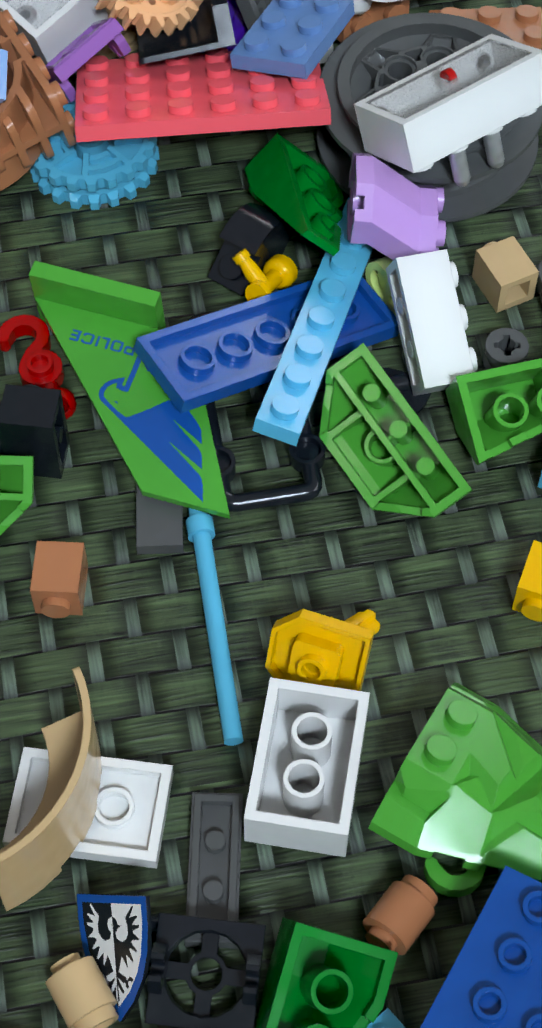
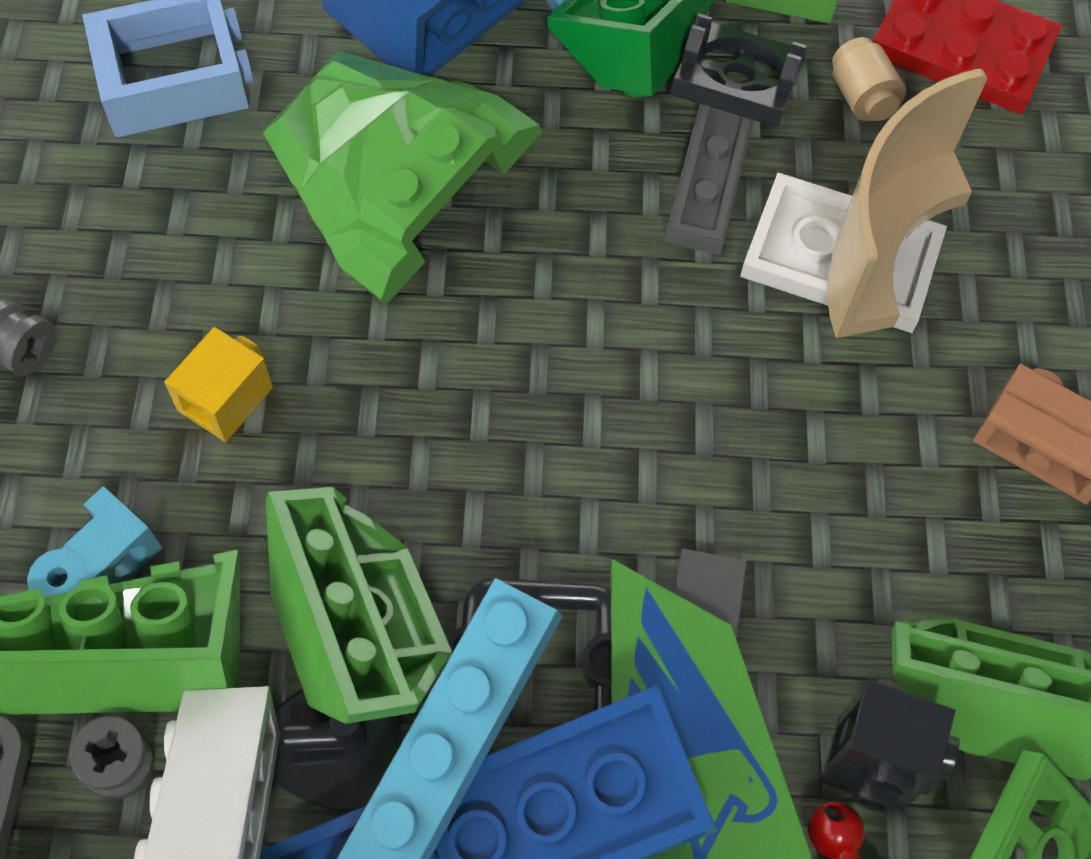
camera: 170 degrees left, 5 degrees up
nougat brick [30,541,88,618] -> none
shield [77,893,159,1022] -> none
medium azure bar [186,508,244,746] -> none
white brick [244,677,370,857] -> none
yellow piece [265,609,380,691] -> none
nougat brick [363,875,438,955] -> none

